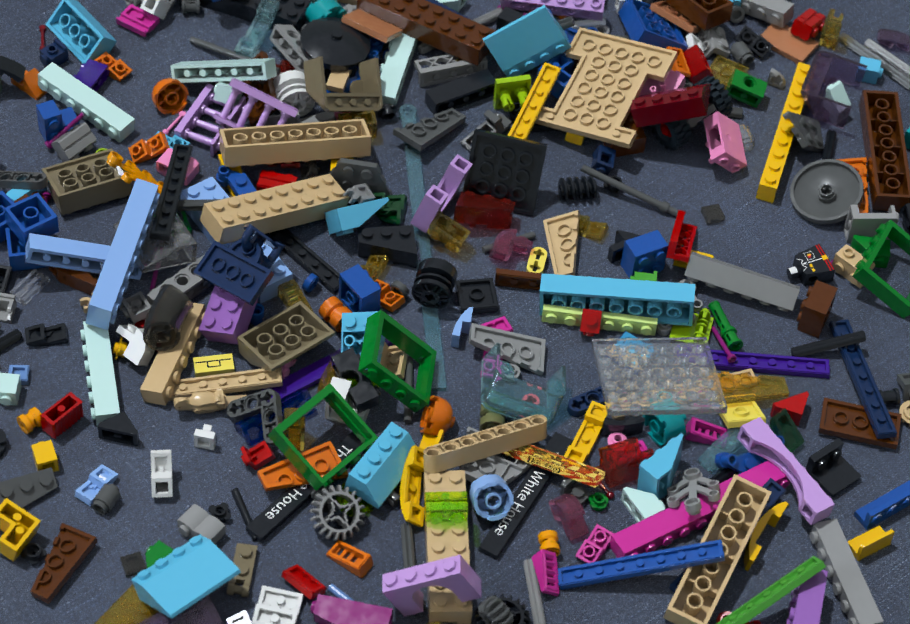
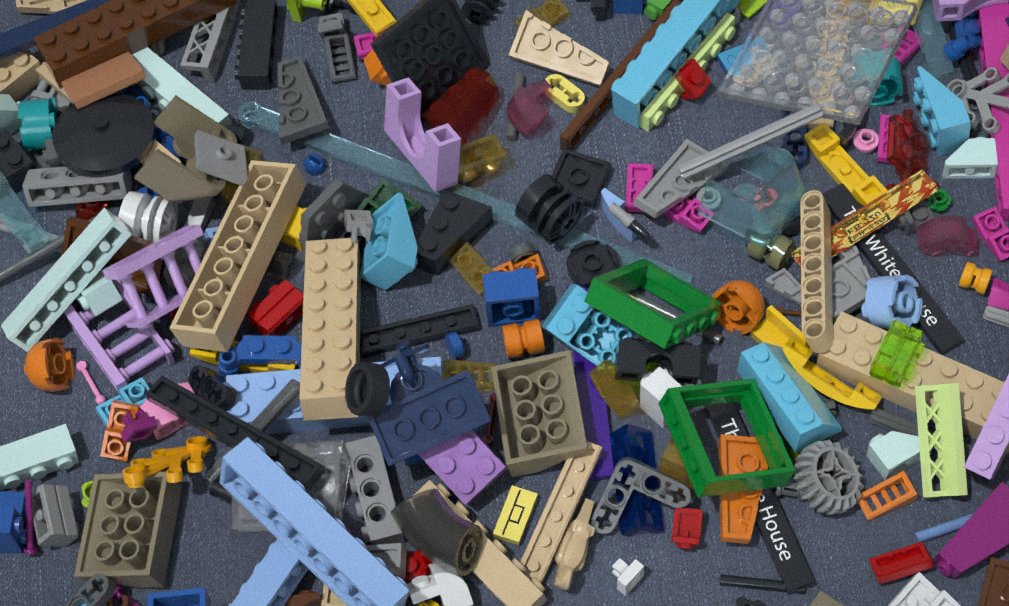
camera: 50 degrees left, 10 degrees up
none -> magenta tile [121,409,158,443]
none -> black beam [188,365,236,411]
none -> light grey plate [194,130,248,186]
none -> blue hinge [304,154,325,176]
none -> black tyre [345,362,390,417]
none -> black tile [566,240,619,288]
none -> light grey piece [608,202,650,238]
none -> light grey axle [678,103,824,179]
none -> light aqua slope [866,431,933,480]
none -> yellowish green fence [915,383,968,497]

